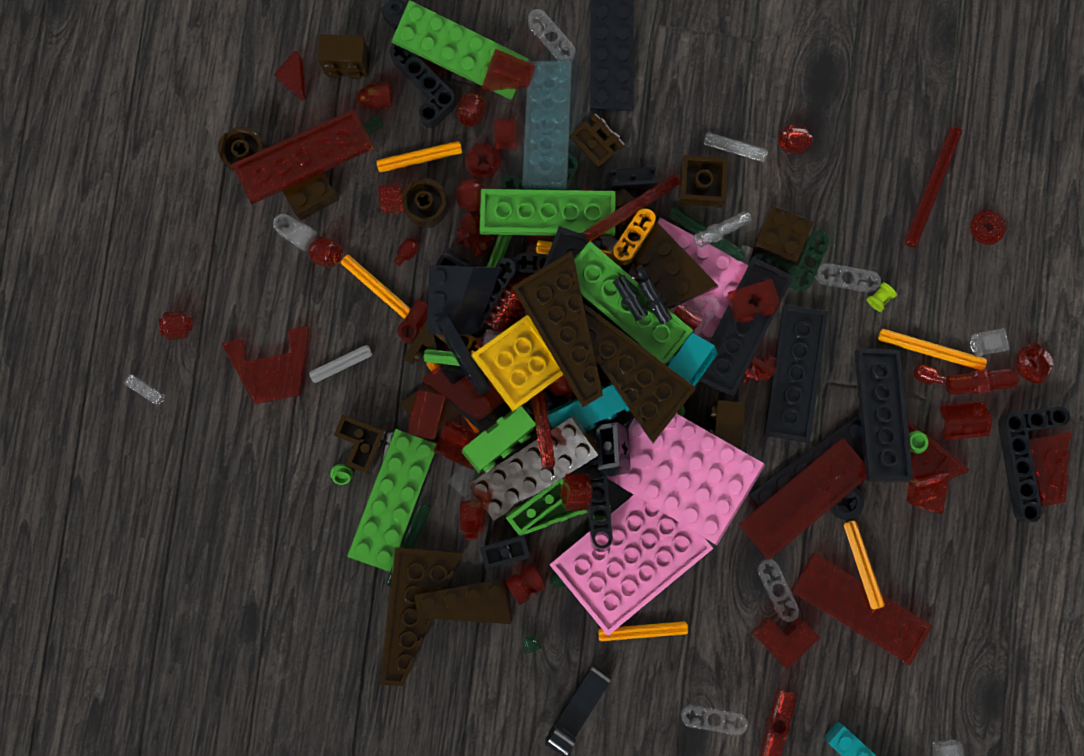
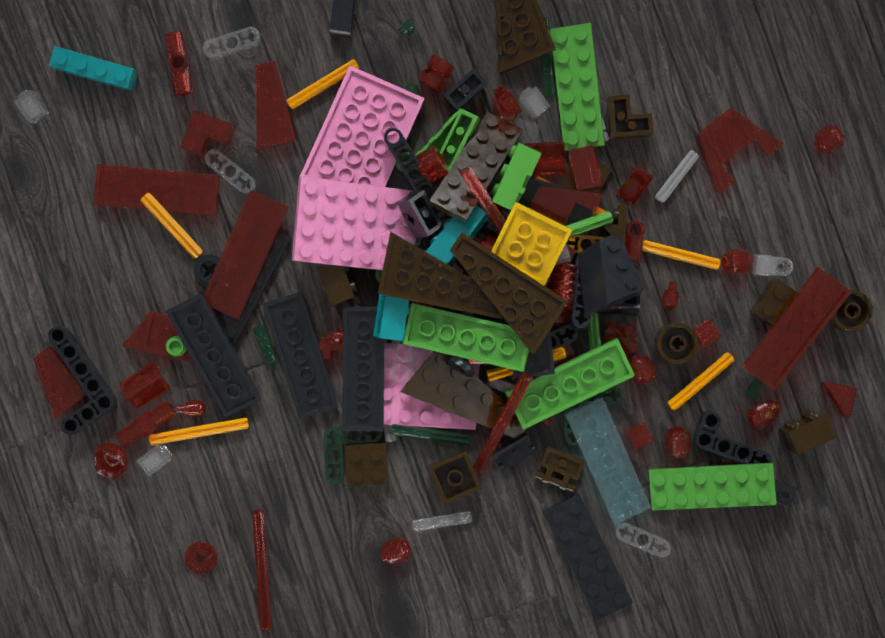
camera: 155 degrees right, 5 degrees up
clear beam [123,373,166,406] -> none
bright green plate [330,464,353,485] -> none
dark brown wing [414,579,511,624] -> none
black beam [435,315,490,397] -> none
clear red gear [466,143,501,178] -> none
clear red wing [480,49,536,91] -> none
light orange beam [612,209,656,266] -> none
black pin [612,274,648,322] -> none
black pin [638,278,672,325] -> none
clear red pin [674,304,703,331] -> none
clear pin [694,211,751,248] -> none
clear red brick [726,279,781,323] -> none
clear beam [815,263,881,292] -> none
lime bush [867,282,897,312] -> none
clear red wing [907,471,949,514] -> none
none -> clear green axle [253,325,278,364]
none -> clear red wing [255,60,296,150]
none -> clear brick [519,86,550,120]
none -> clear red slope [616,165,654,204]

